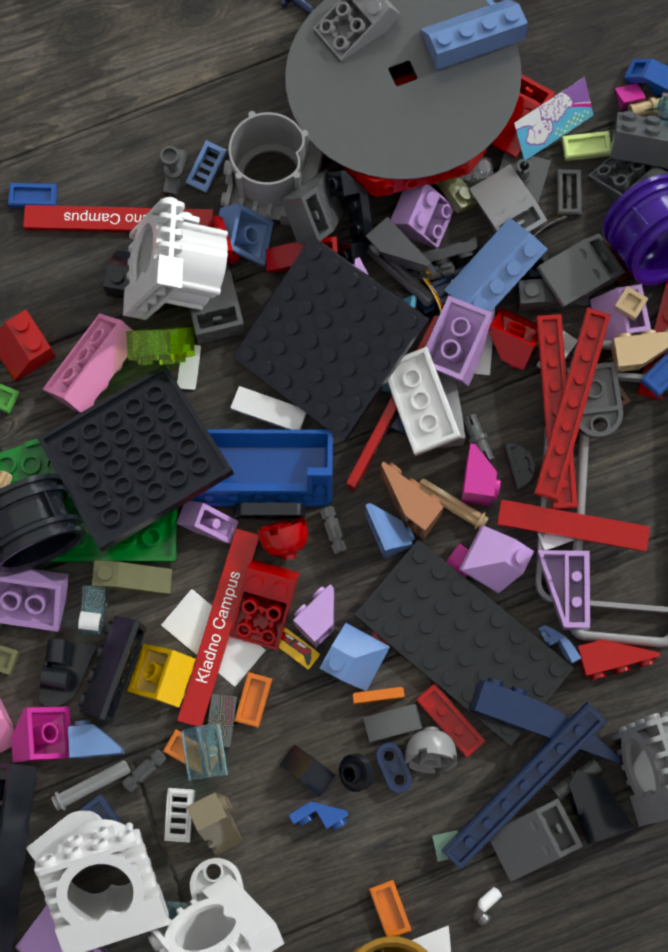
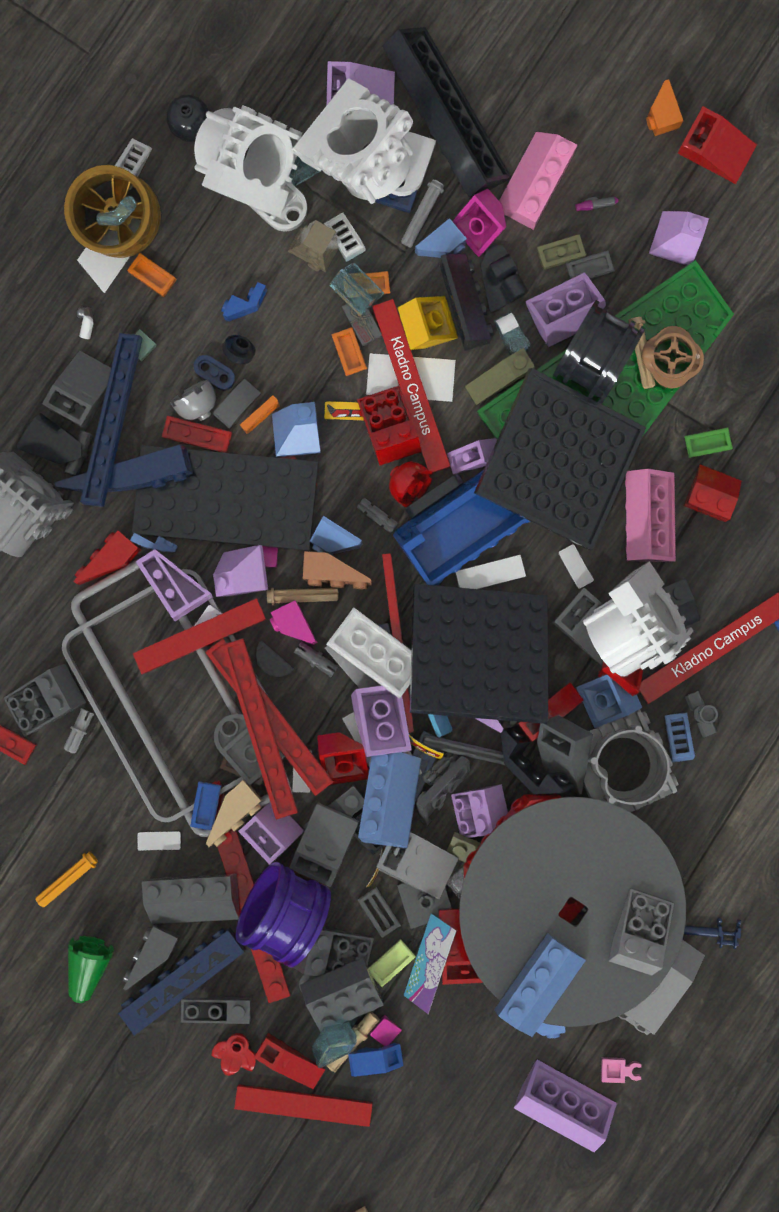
camera: 145 degrees right, 10 degrees up
dark grey axle [122,749,167,792] -> none
clear neon green brick [126,327,195,365] -> none
black slope [280,744,335,796] -> none
lavender slope [293,585,334,648] -> none
dark grey slope [366,217,437,276] -> none
tan tile [614,286,648,321] -> none

